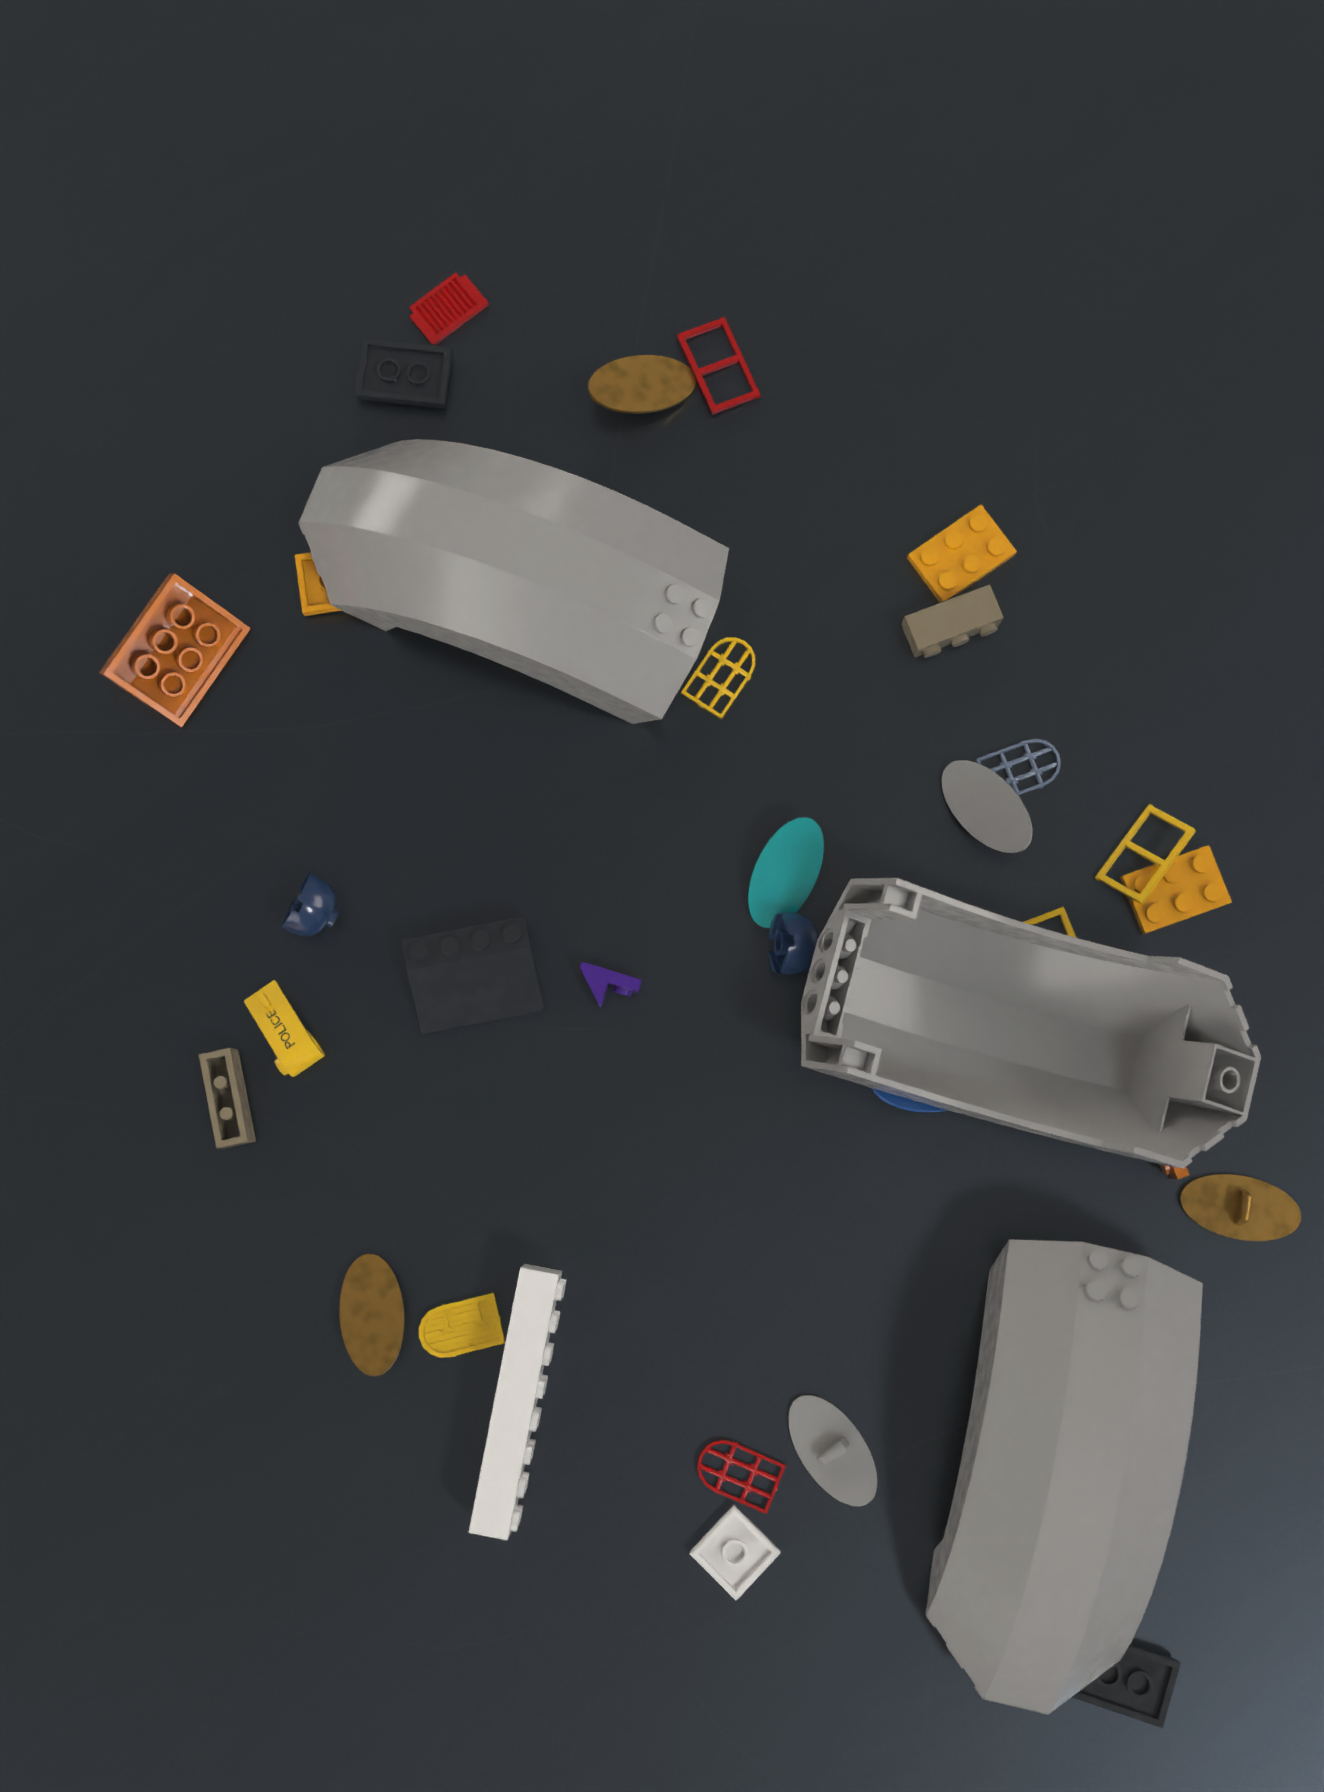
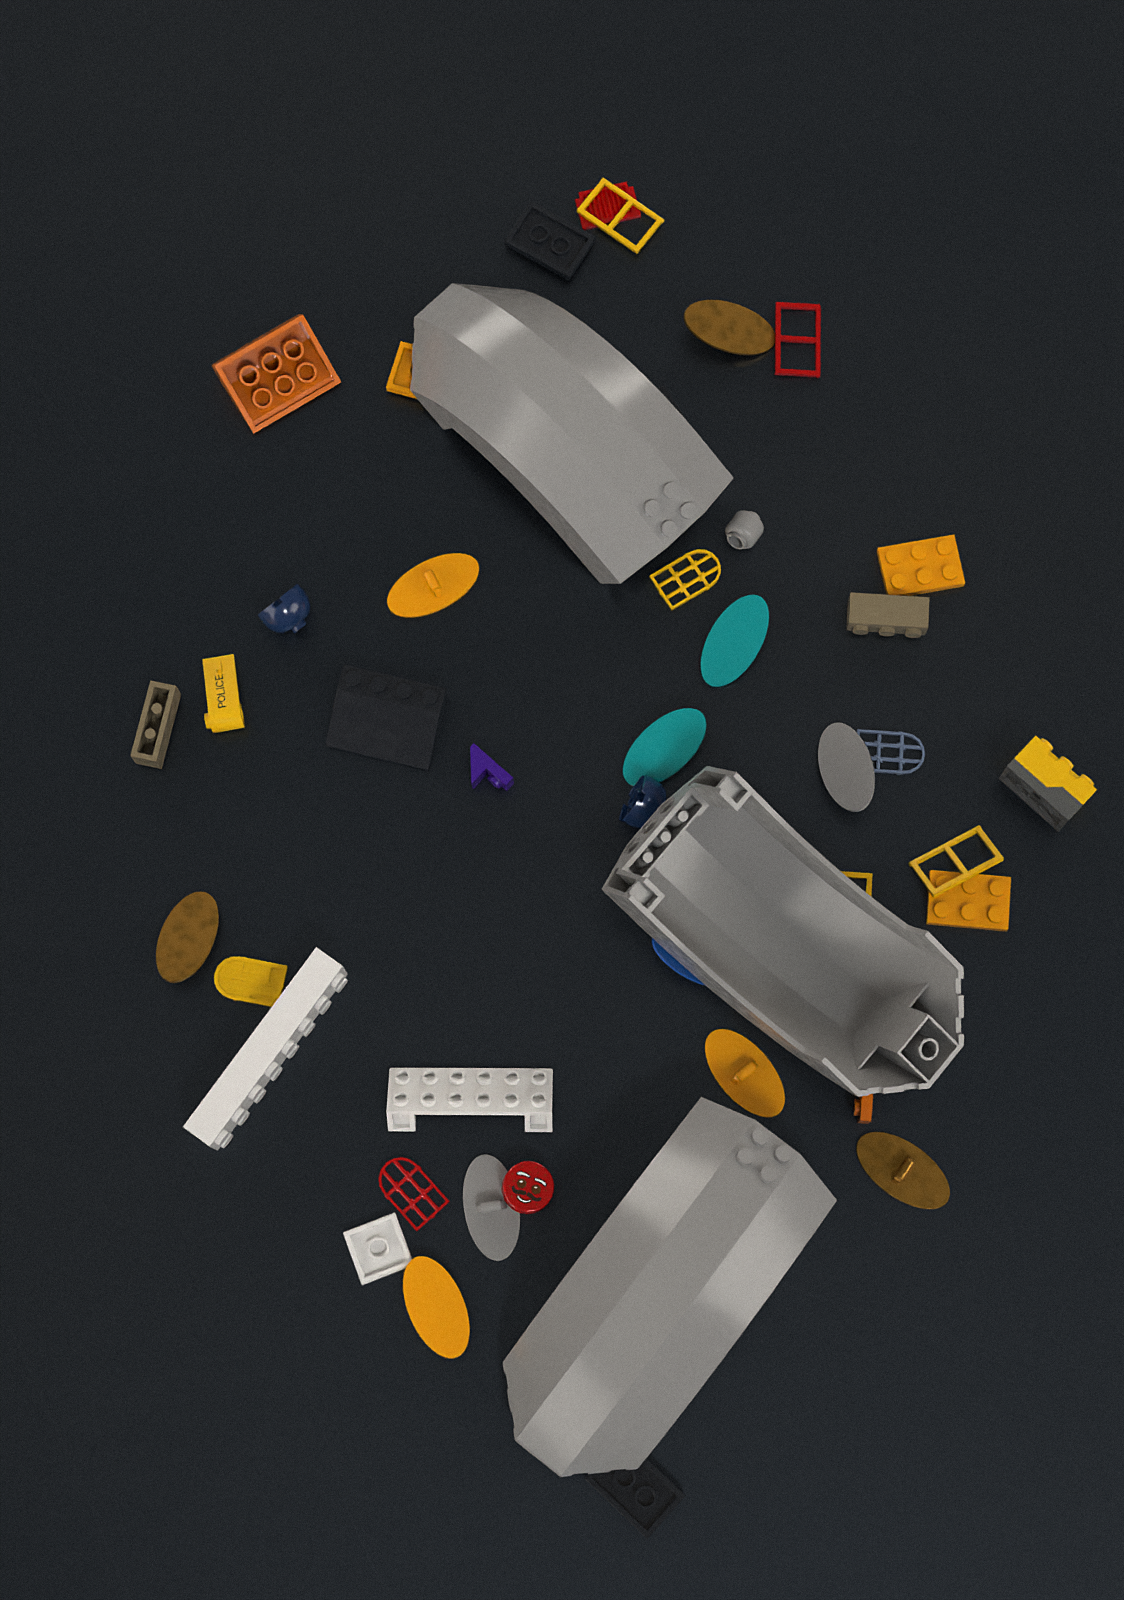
camera: 25 degrees right, 5 degrees down
none -> white bracket [386,1068,553,1132]
none -> light orange shield [387,553,479,618]
none -> light orange shield [403,1256,470,1359]
none -> red head [502,1161,554,1214]
none -> yellow window [577,178,664,254]
none -> teal shield [701,595,769,687]
none -> light orange shield [705,1029,785,1118]
none -> light grey head [725,510,764,549]
none -> piece [998,736,1097,832]

